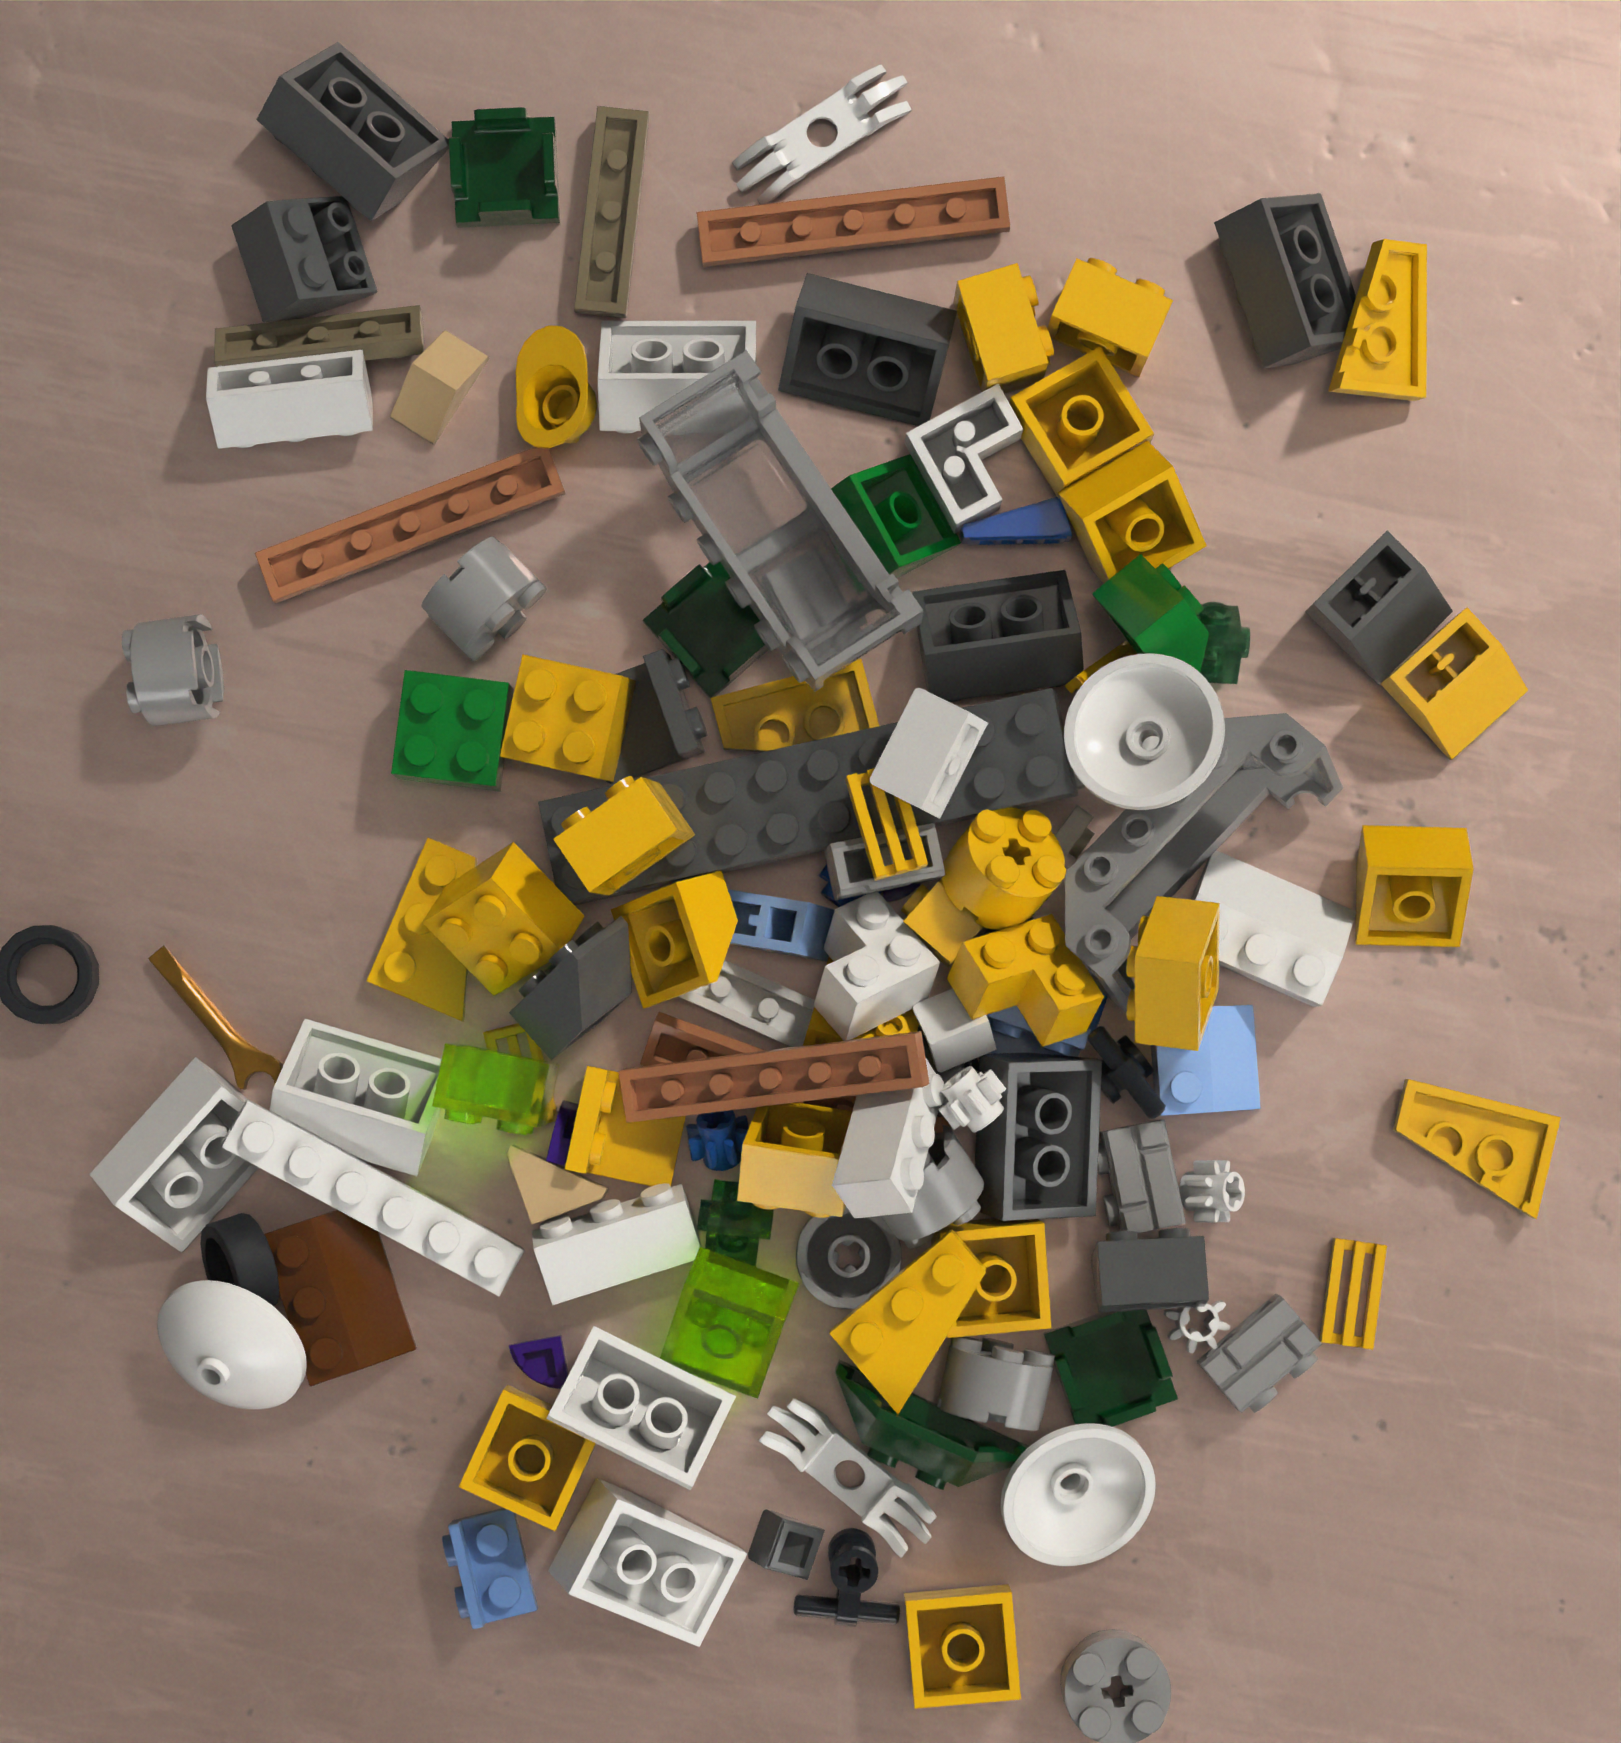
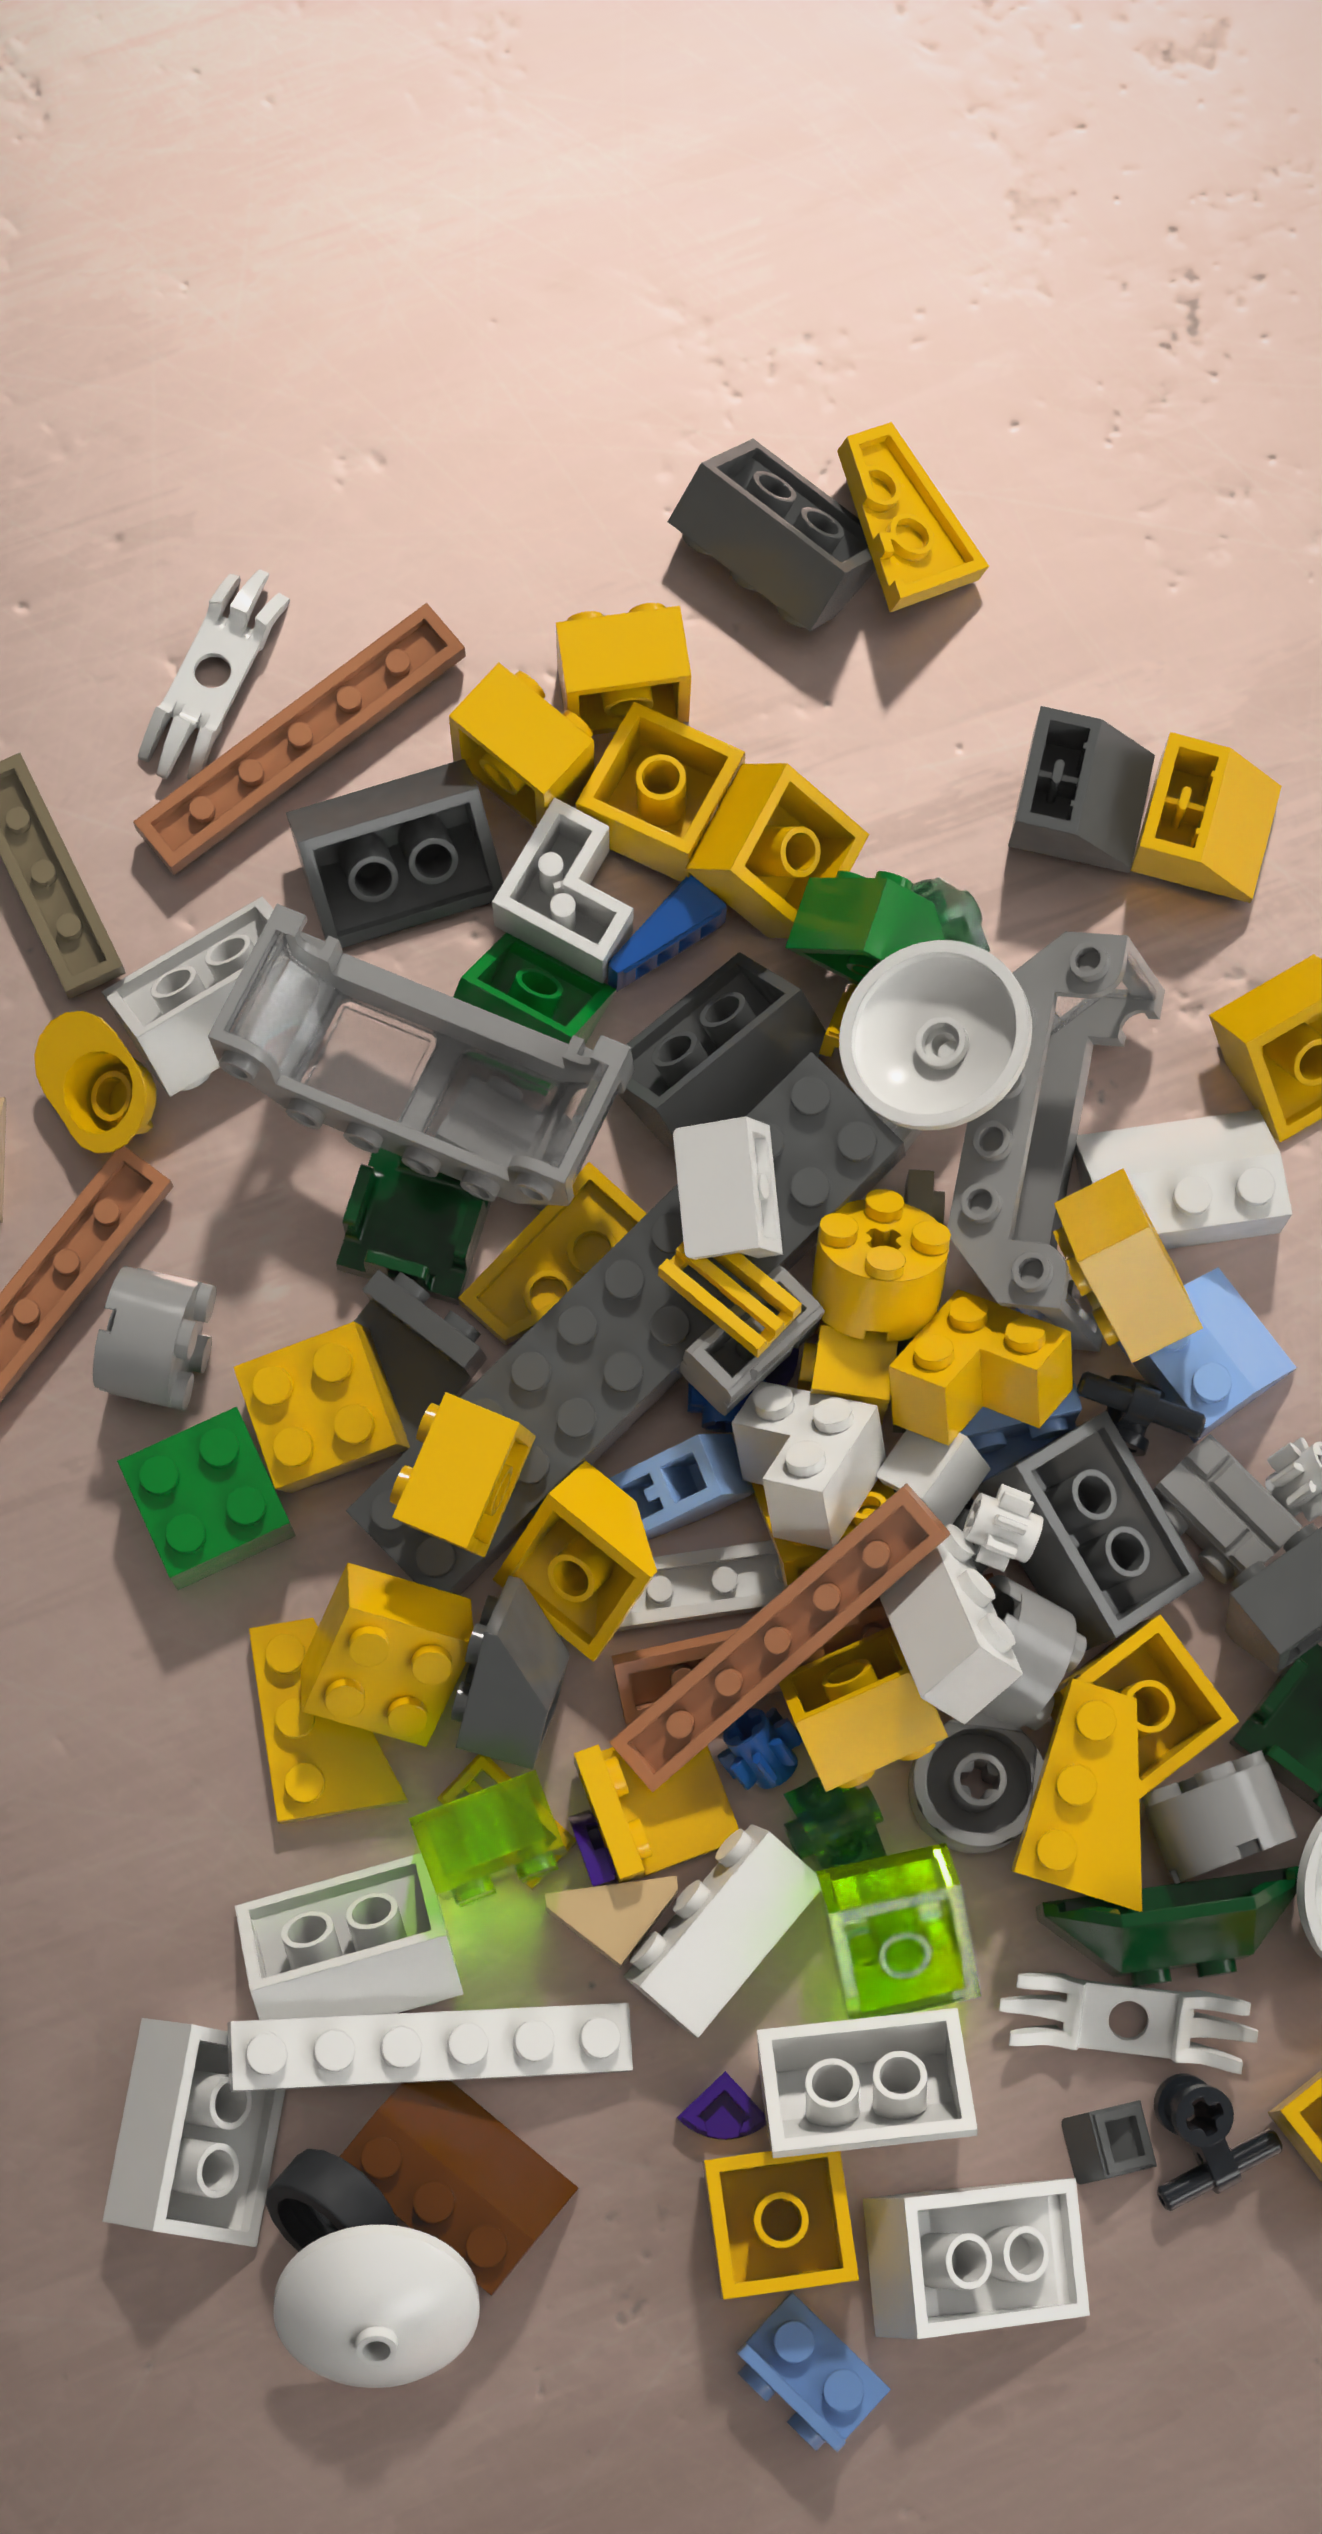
camera: 35 degrees left, 10 degrees down
pearl gold piece [148,945,283,1089] -> none

